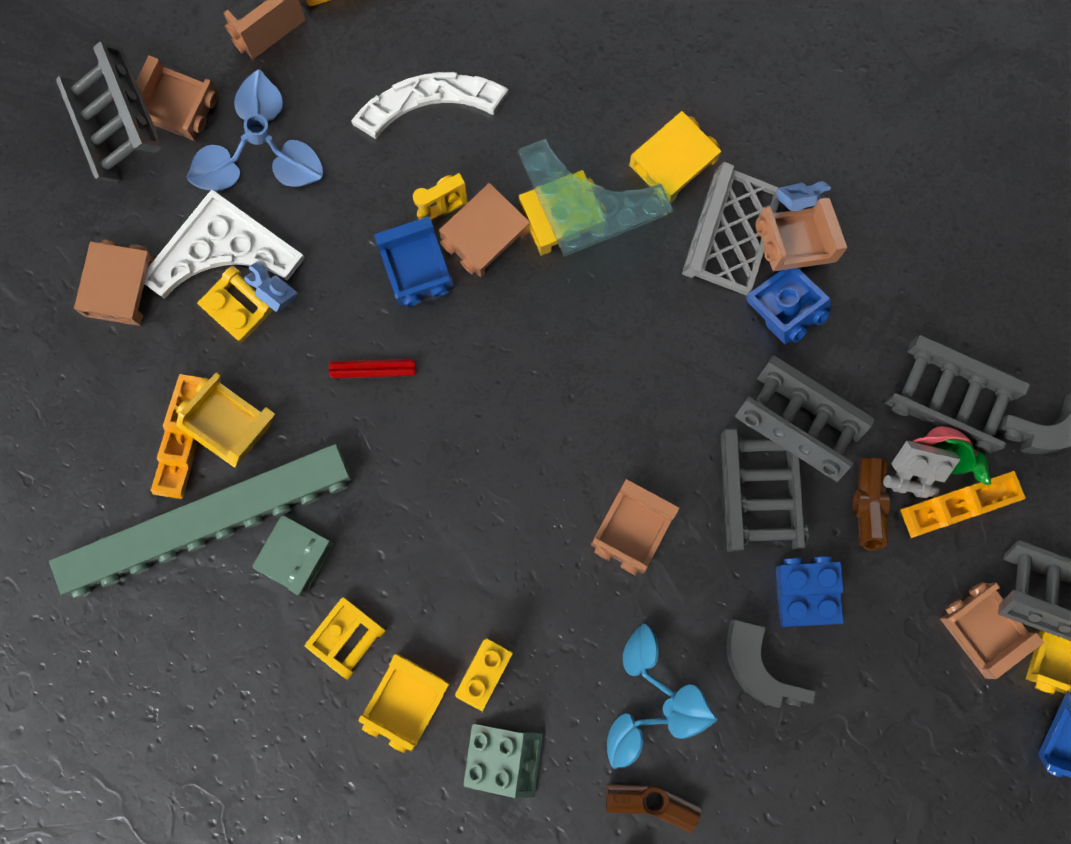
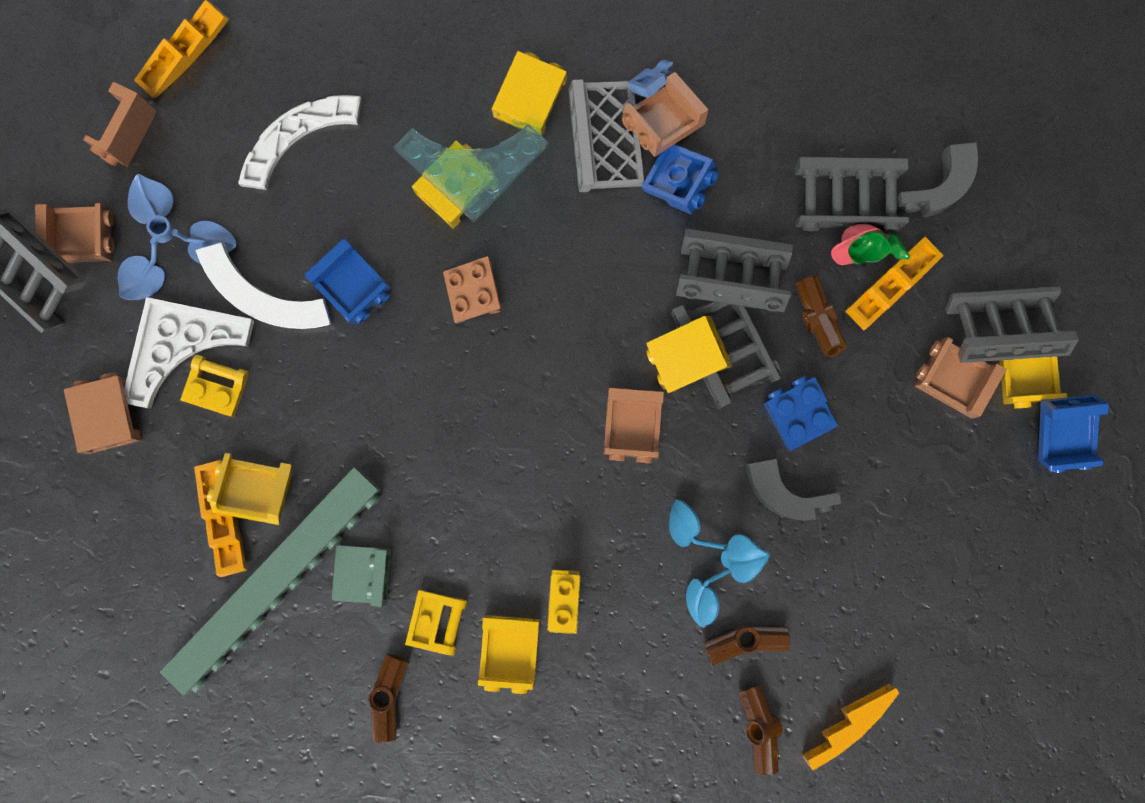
camera: 20 degrees left, 5 degrees up
medium blue plate [244,261,298,312] -> none
red axle [328,359,416,378] -> none
yellow plate [413,173,468,222] -> none
nougat panel [439,183,530,277] -> none
sand green bracket [464,724,543,798] -> none
light grey plate [883,441,961,498] -> none
none -> white tile [196,243,332,329]
none -> reddish brown piece [368,653,410,743]
none -> nougat hinge [443,256,502,323]
none -> yellow panel [646,316,733,393]

